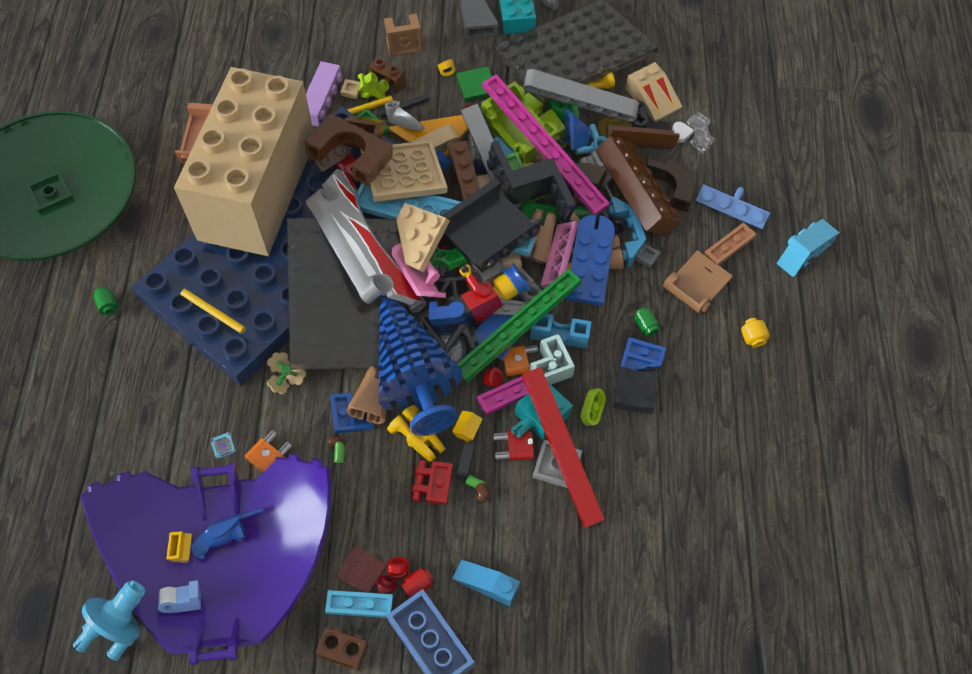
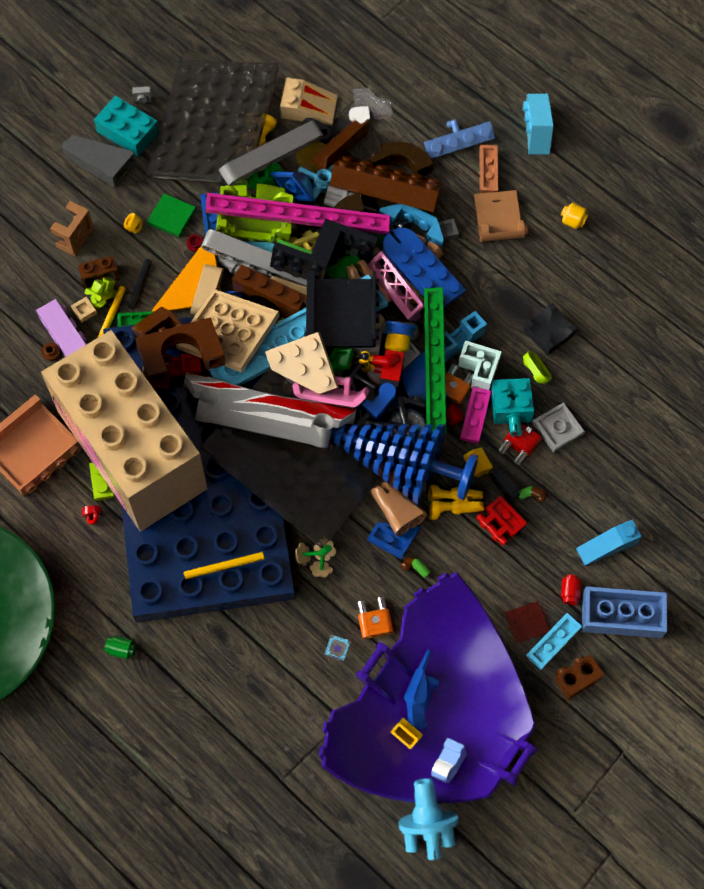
camera: 50 degrees left, 5 degrees up
dark red plate [376,575,397,594] -> none
light grey piece [385,101,425,131] -> none
red tile [388,557,409,579] -> none
red tile [521,367,605,528] -> none
blue wing [621,337,666,371] -> none
green brick [634,307,660,337] -> none

